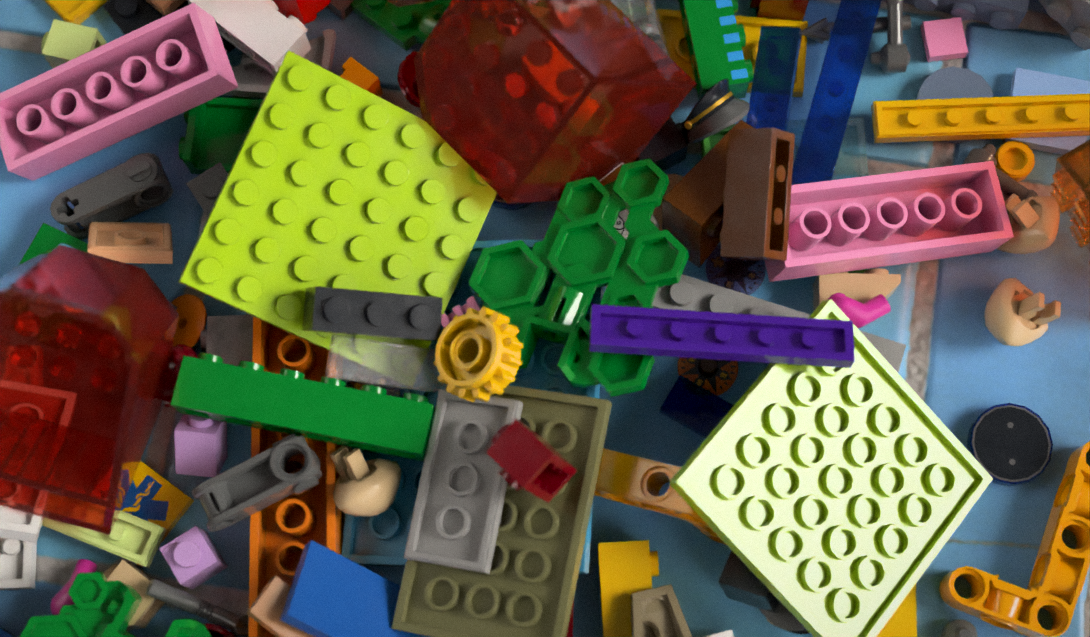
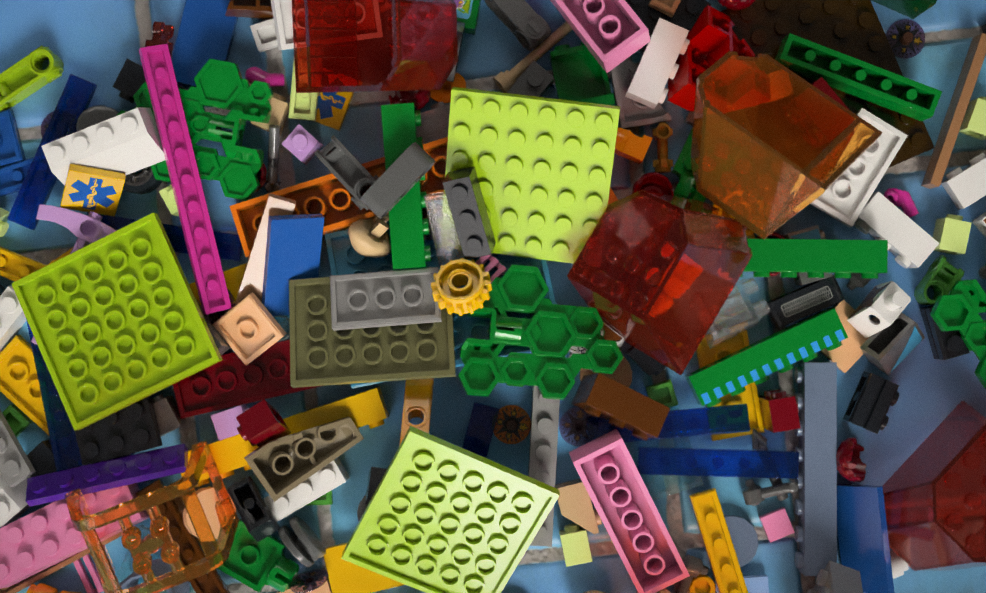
camera: 70 degrees right, 15 degrees up
light nougat tile [87,222,173,264] -> none
lavender brick [174,414,228,477] -> none
dark red brick [485,419,578,503] -> none
dark purple plate [589,304,855,368] -> none
piece [681,79,750,144] -> none
reddish brown brick [720,128,795,261] -> none
dark pink arm [828,293,891,328] -> none
none -> dark grey beam [360,142,436,219]
none -> tan piece [493,22,573,93]
none -> yellowish green brick [559,523,593,567]
none -> pearl gold bar [652,122,673,173]

